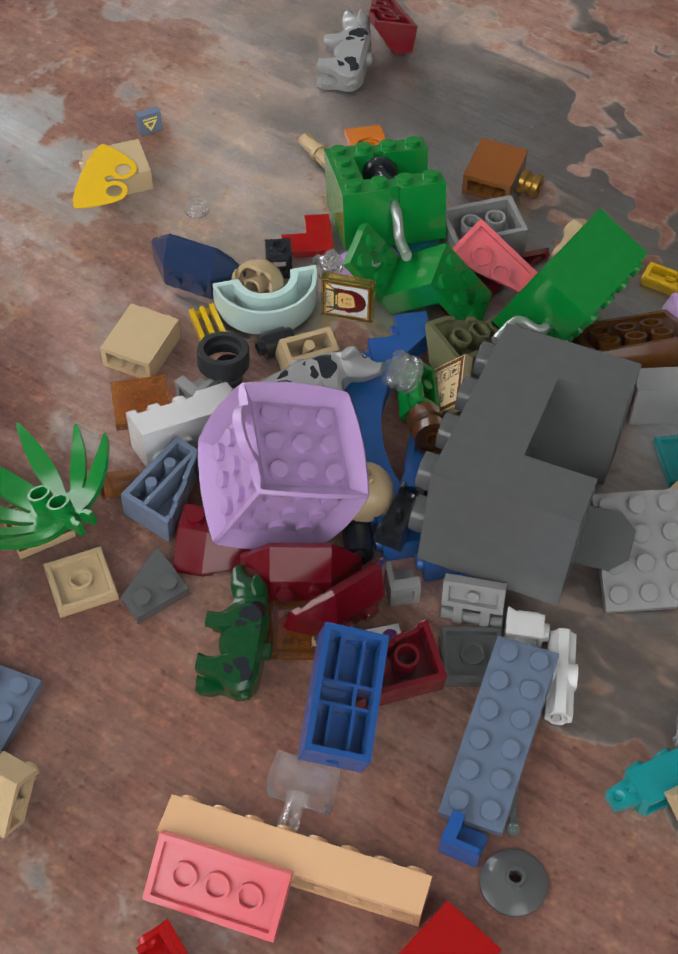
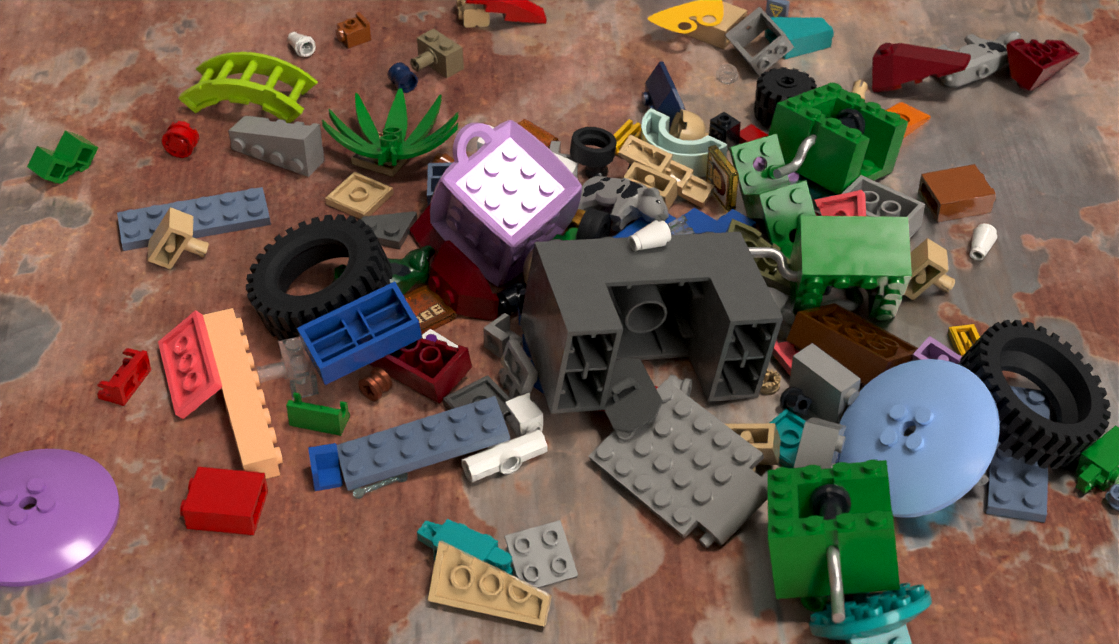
camera: 55 degrees right, 10 degrees down
tan brick [100,303,181,382] -> none
dark red wedge [284,556,387,637] -> none
dark grey dish [479,849,548,917] -> none
pearl gold wheel [516,169,545,199] -> none
none -> black tyre [246,214,393,346]
none -> green hinge [286,392,350,436]
none -> copper wheel [358,367,393,402]
none -> tan slope [618,135,714,208]
none -> white cone [628,220,671,251]
none -> light grey window [725,7,794,75]
none -> black wheel [754,67,817,126]
none -> teal slope [764,17,834,59]
none -> black hose [780,387,812,415]
none -> dark red wedge [872,43,971,92]
none -> white cone [970,223,997,261]

